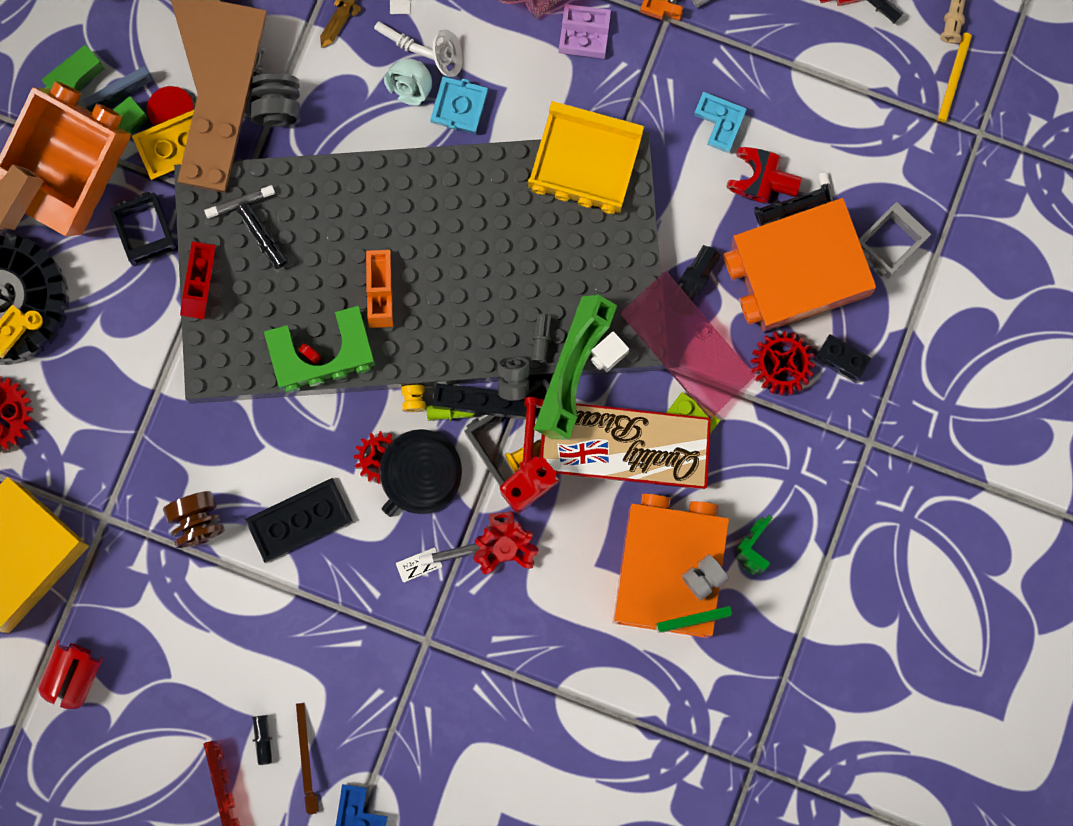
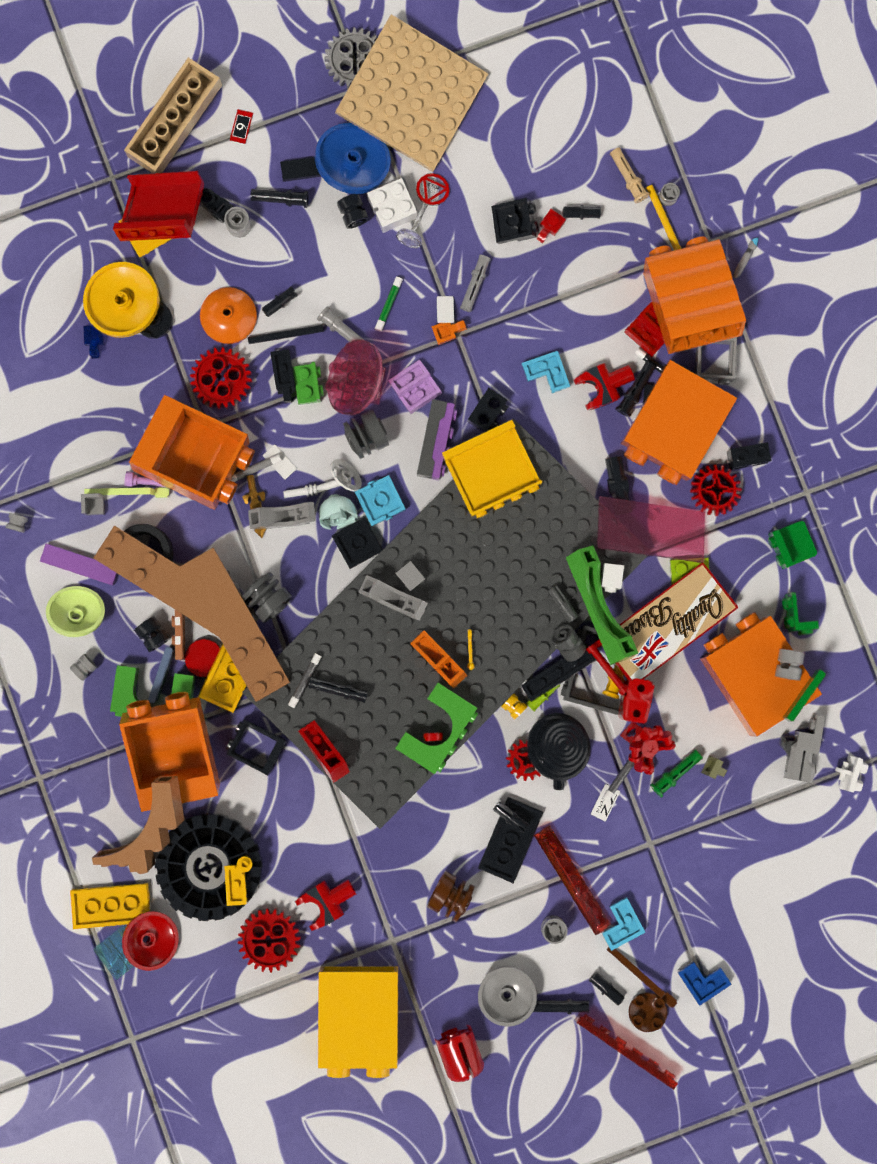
camera: 45 degrees left, 5 degrees up
none -> light grey wheel [70,654,97,681]
none -> black wheel [134,616,170,653]
none -> nougat plate [172,610,185,660]
none -> light grey arch [248,502,315,529]
none -> red connector [294,880,357,931]
none -> black plate [332,517,383,569]
none -> dark grey wheel [343,409,389,459]
none -> light grey arch [358,575,428,621]
none -> light grey panel [395,561,425,591]
none -> piece [417,399,458,481]
none -> black brick [467,388,508,433]
none -> yellow hinge [467,629,475,670]
none -> light grey dish [478,967,537,1027]
none -> black axle [493,802,530,834]
none -> black pin [532,998,589,1014]
none -> clear red plate [534,825,611,935]
none -> light grey wheel [541,915,568,944]
none -> medium azure plate [601,897,646,951]
none -> red slope [624,302,665,357]
none -> reddish brown dish [628,992,667,1032]
none -> orange brick [643,236,746,354]
none -> green pin [650,749,703,798]
none -> light grey wheel [659,183,680,206]
none -> olive tile [701,755,727,779]
none -> light grey piece [733,238,758,278]
none -> green bracket [768,521,817,569]
none -> light grey plate [779,715,825,783]
none -> white hips [835,755,869,793]

